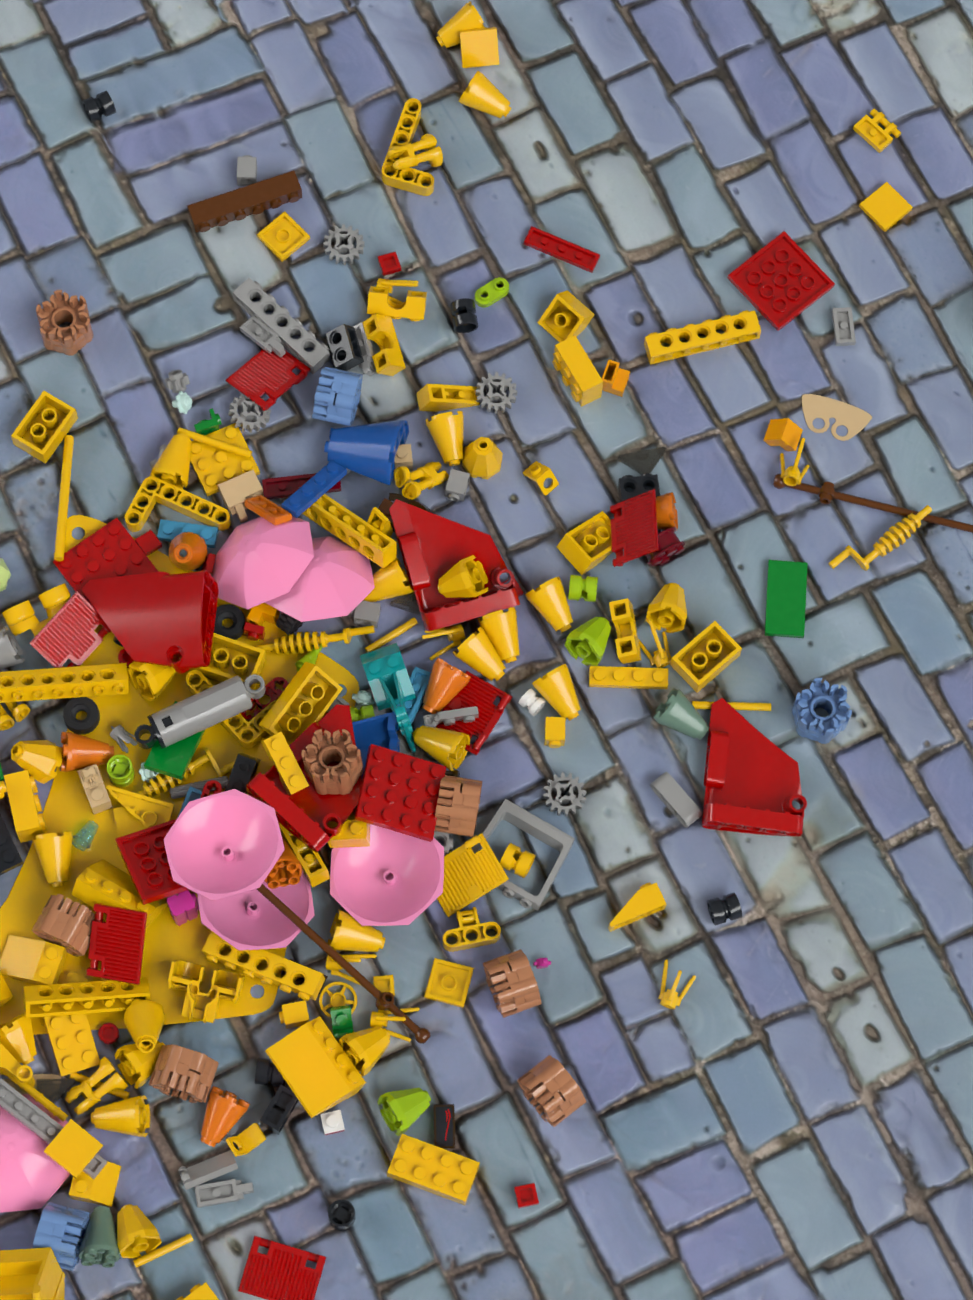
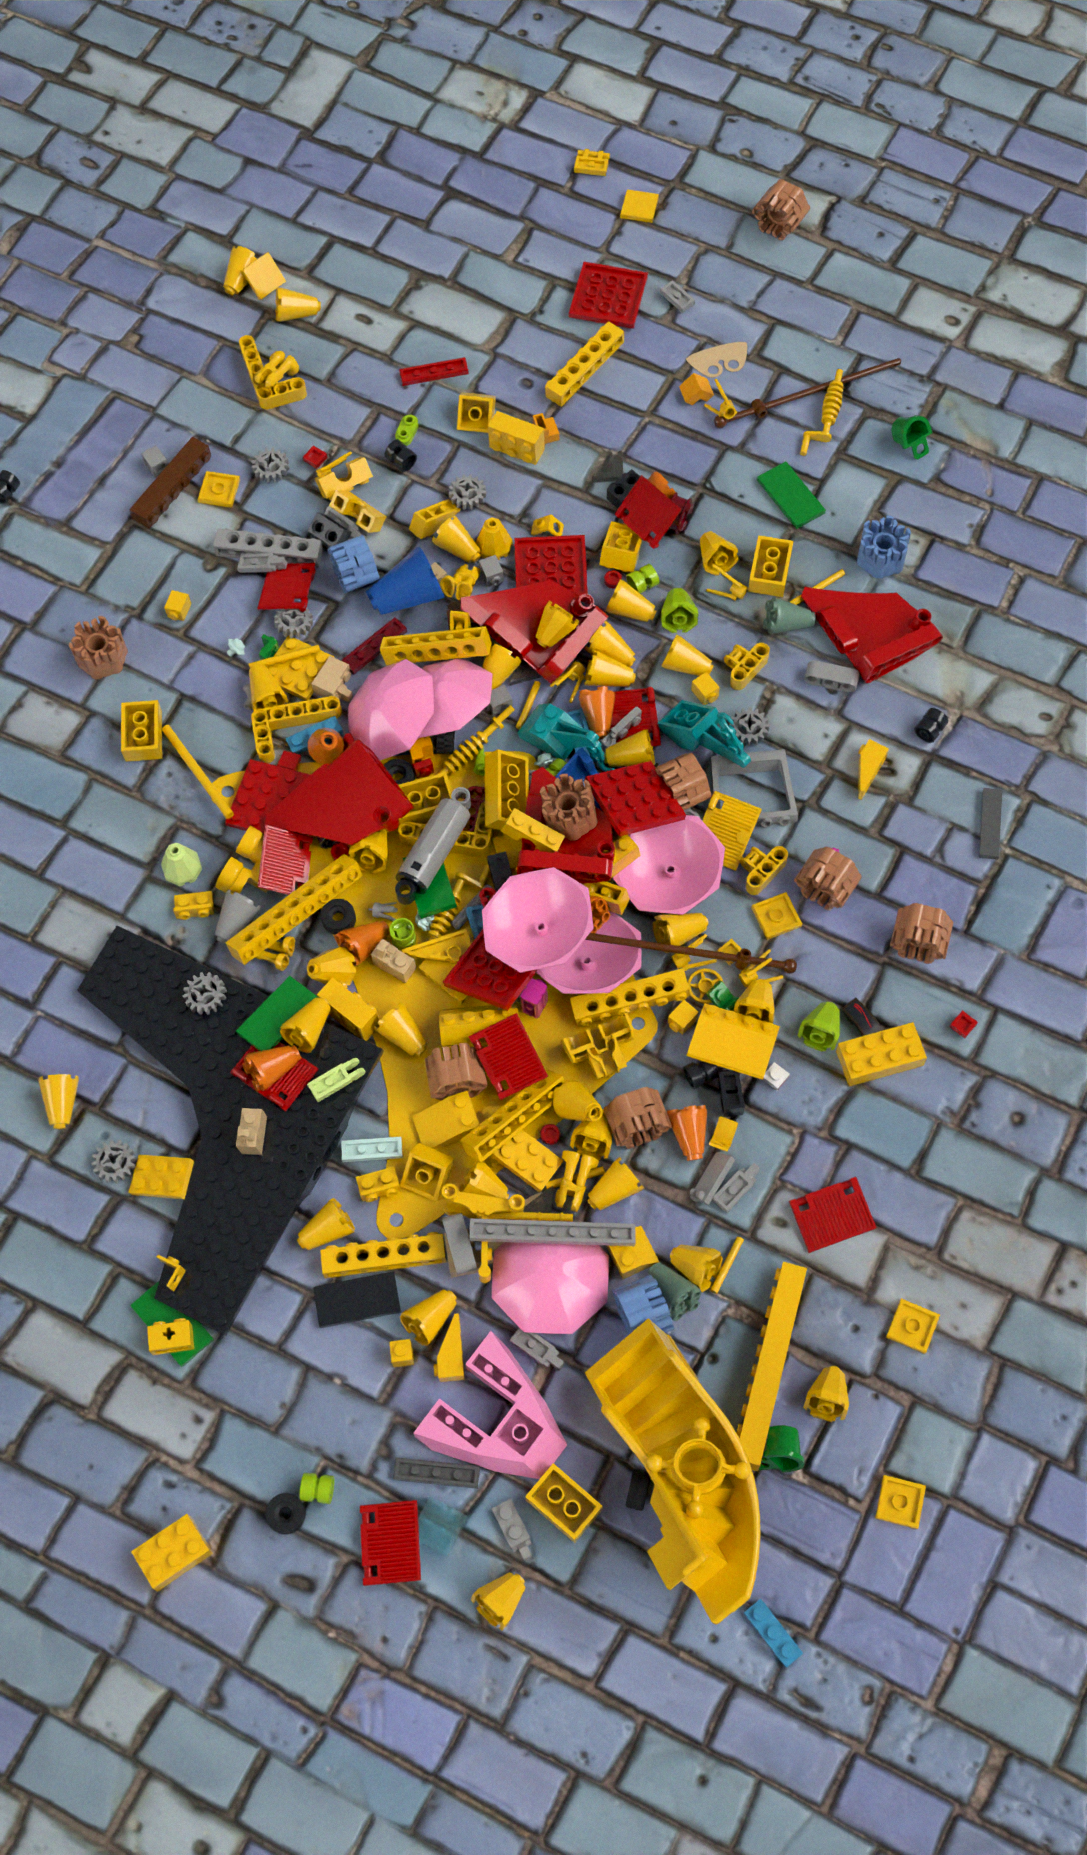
camera: 30 degrees left, 5 degrees down
yellow tile [44,1119,103,1179] -> none
clear light blue cone [72,820,99,851] -> none
light grey gear [165,370,190,393] -> none
orange tile [244,495,292,526] -> none
blue plate [281,460,347,518] -> none
black wheel [328,1200,355,1231] -> none
yellow wheel [500,843,536,878] -> none
white wheel [518,688,546,716] -> none
yellow plate [589,666,668,689] -> none
yellow arch [609,598,642,664] -> none
yellow plant [658,959,696,1010] -> none
none -> yellow brick [164,590,191,621]
none -> red plate [514,535,588,596]
none -> red tile [604,570,622,589]
none -> teal slope [657,700,751,768]
none -> yellow piece [723,643,770,690]
none -> green container [891,415,932,459]
none -> dark grey tile [979,788,1002,860]

